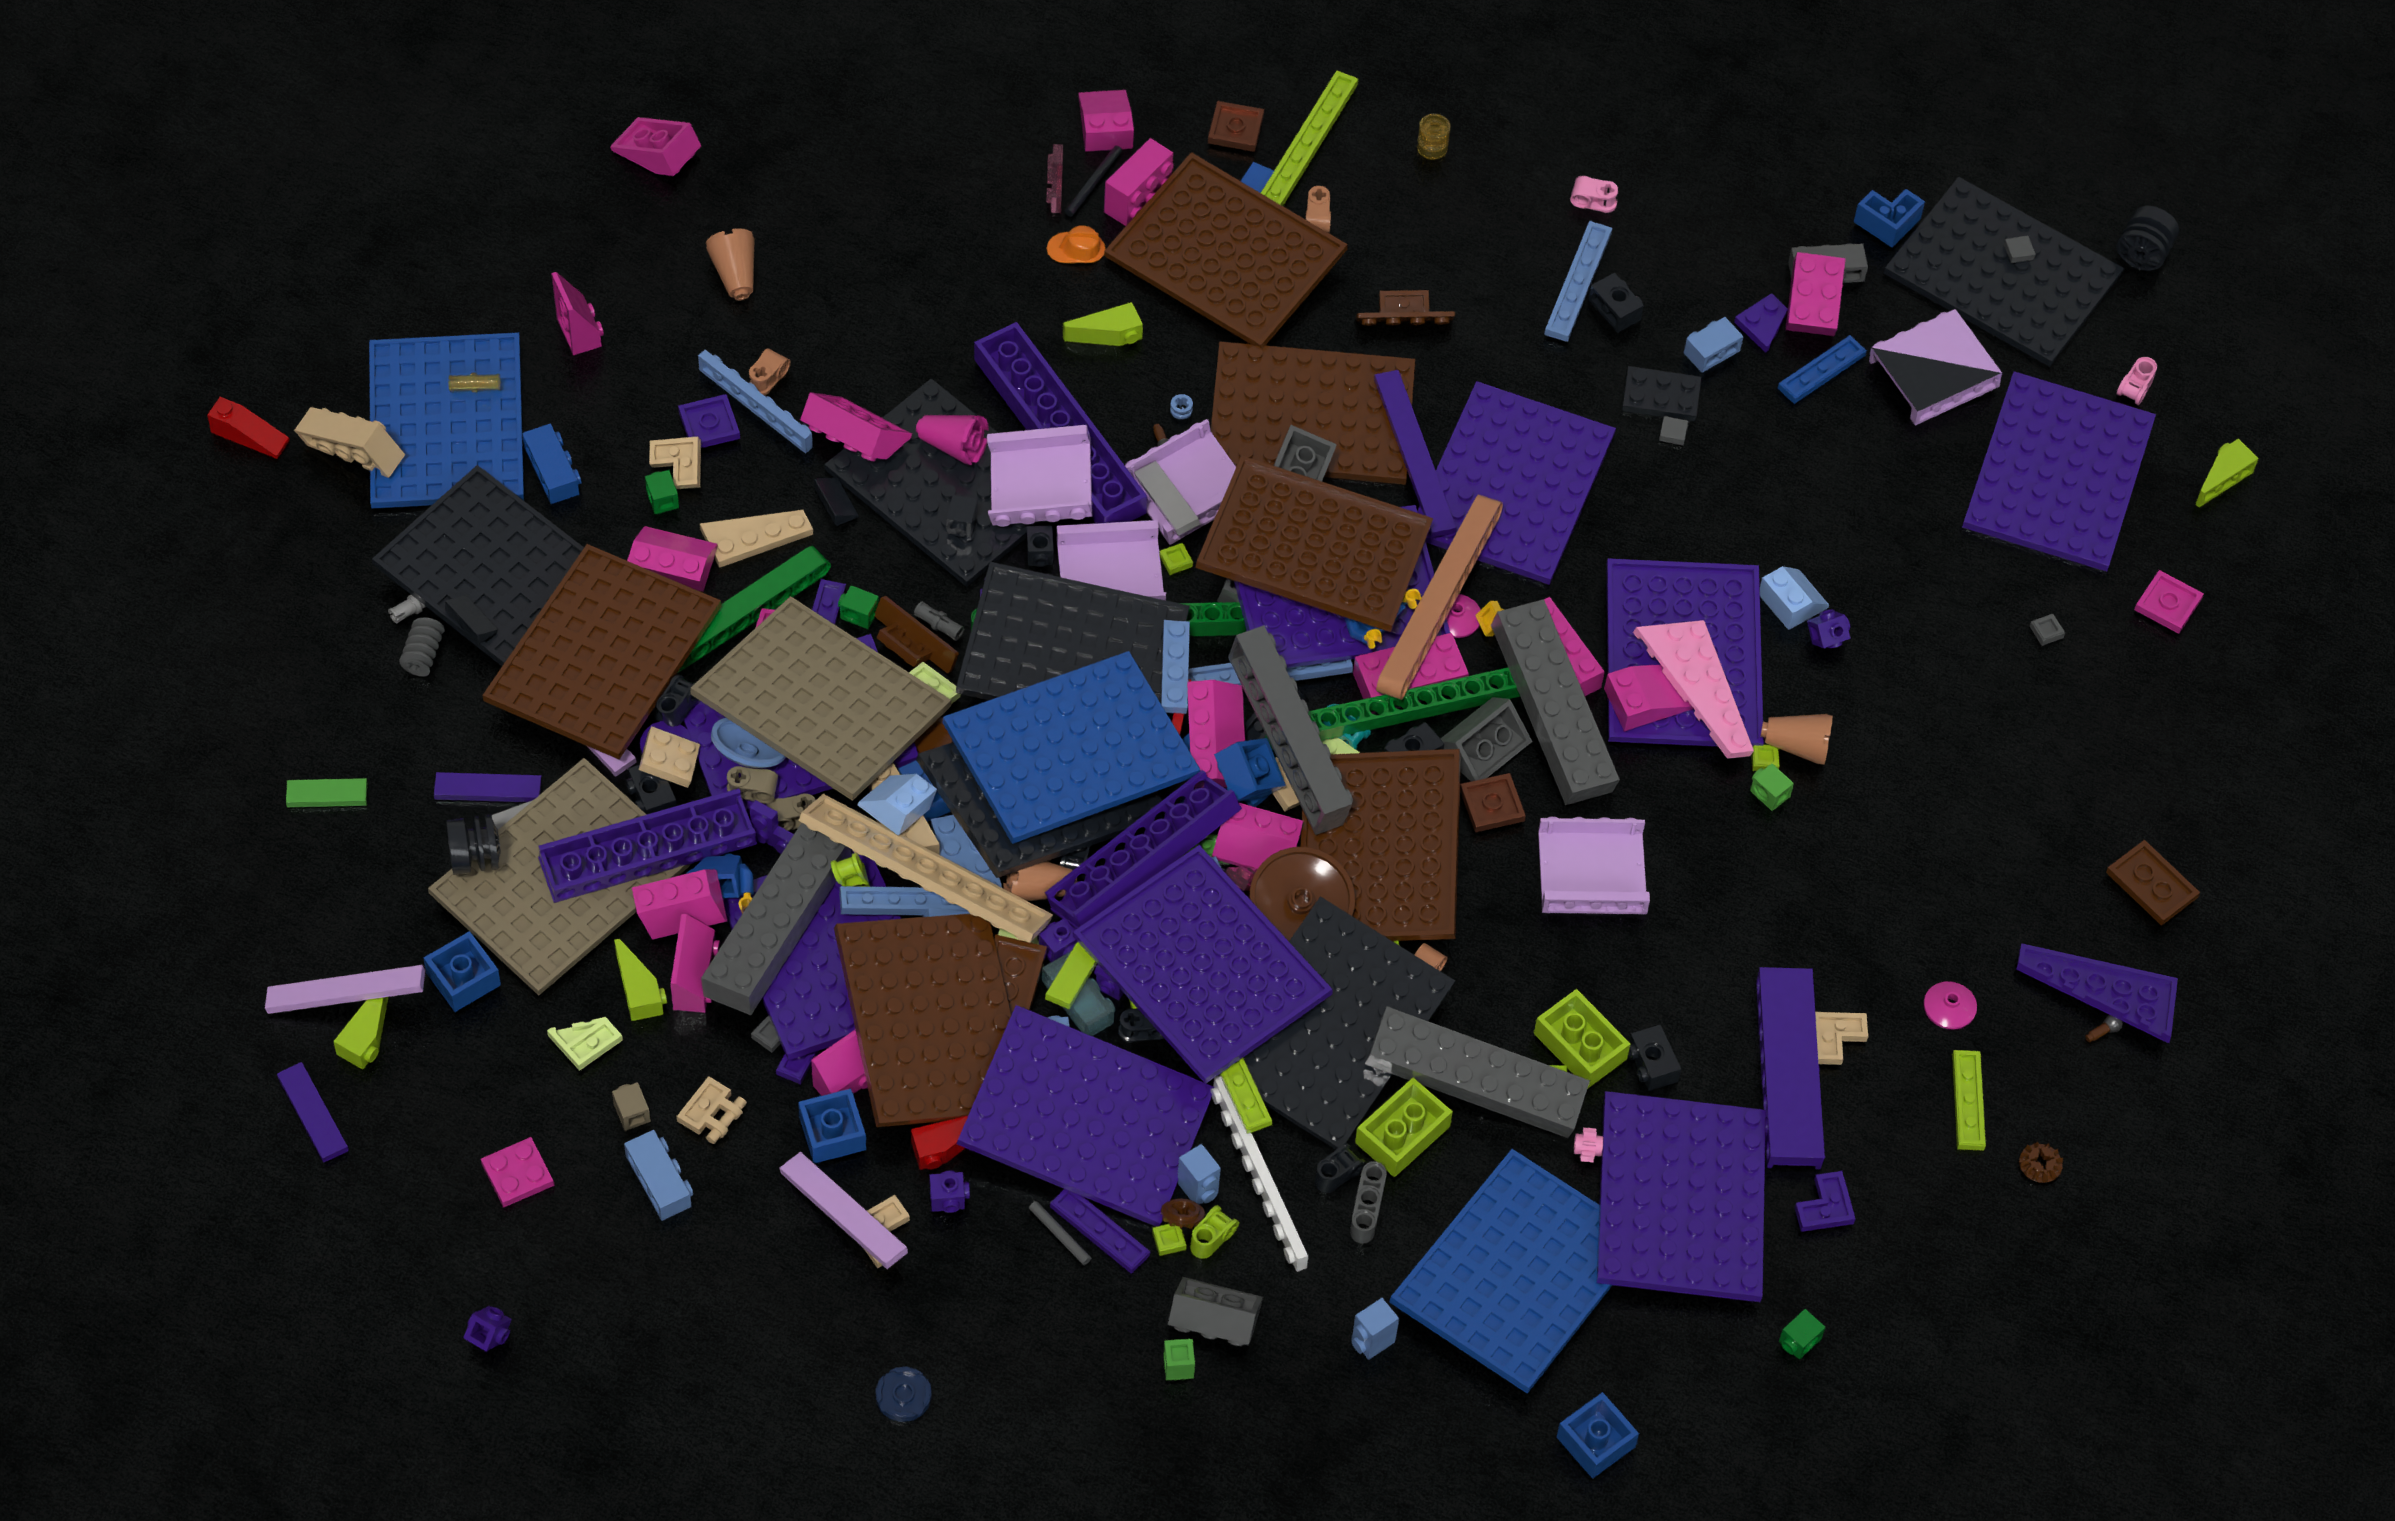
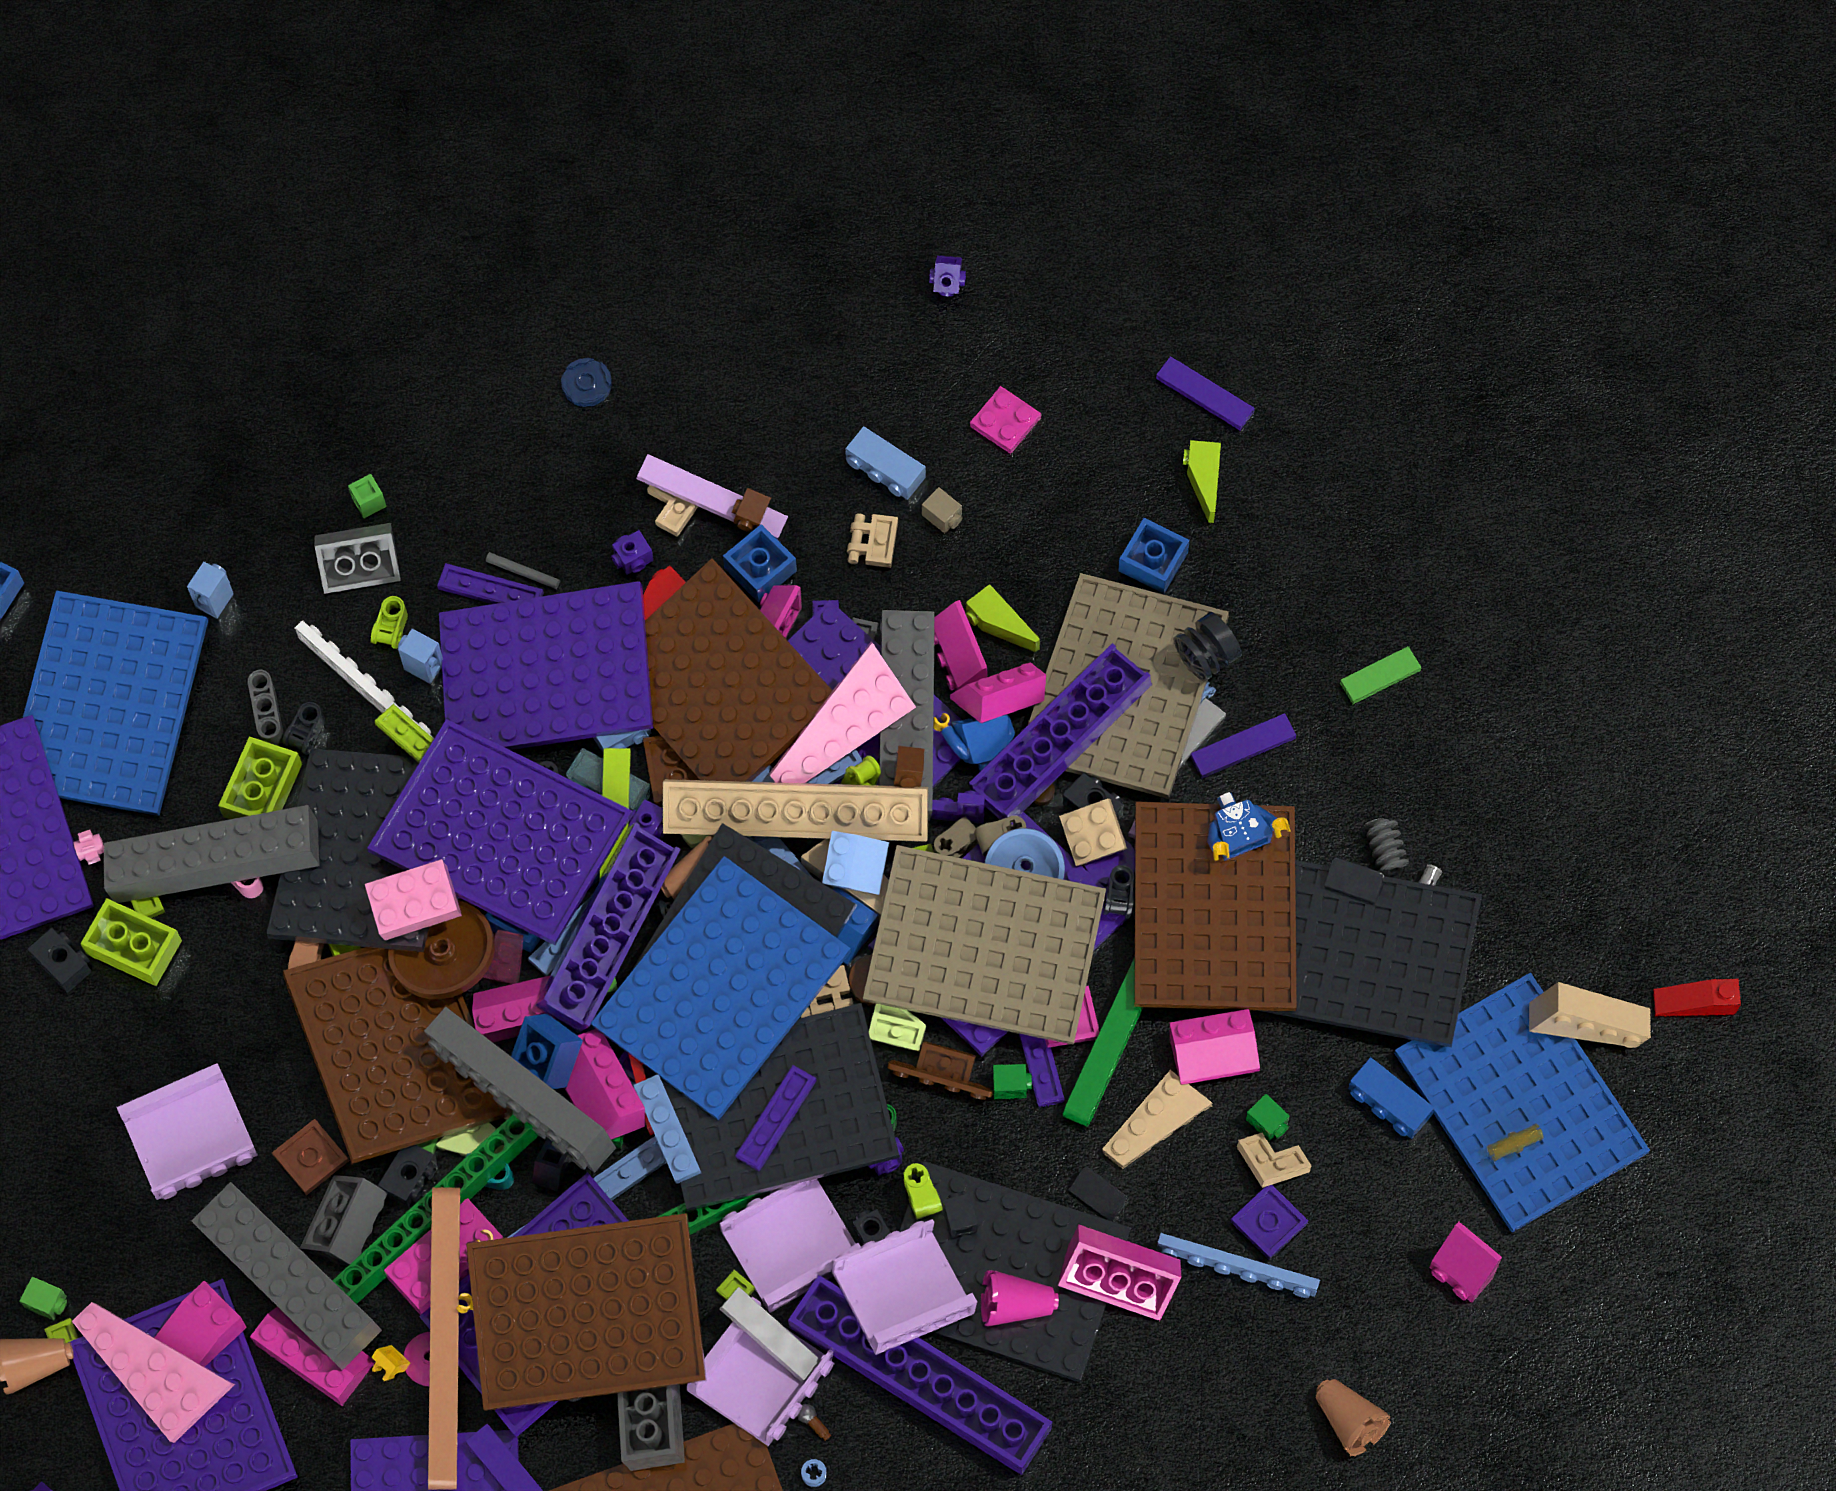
camera: 160 degrees right, 10 degrees up
lavender tile [265,965,425,1014] -> none
yellowish green wing [547,1017,623,1071] -> none
nougat piece [749,348,790,395] -> none
dark grey pin [914,601,964,641] -> none
lime tile [1152,1224,1186,1256] -> none
reddish brown gear [1161,1199,1205,1229] -> none
none -> bright pink brick [365,859,462,940]
none -> reddish brown brick [732,488,771,532]
none -> dark purple tile [735,1065,817,1171]
none -> bright pink wing [769,642,916,783]
none -> reddish brown brick [894,746,925,788]
none -> lime piece [904,1163,943,1219]
none -> blue torso [1207,793,1291,861]

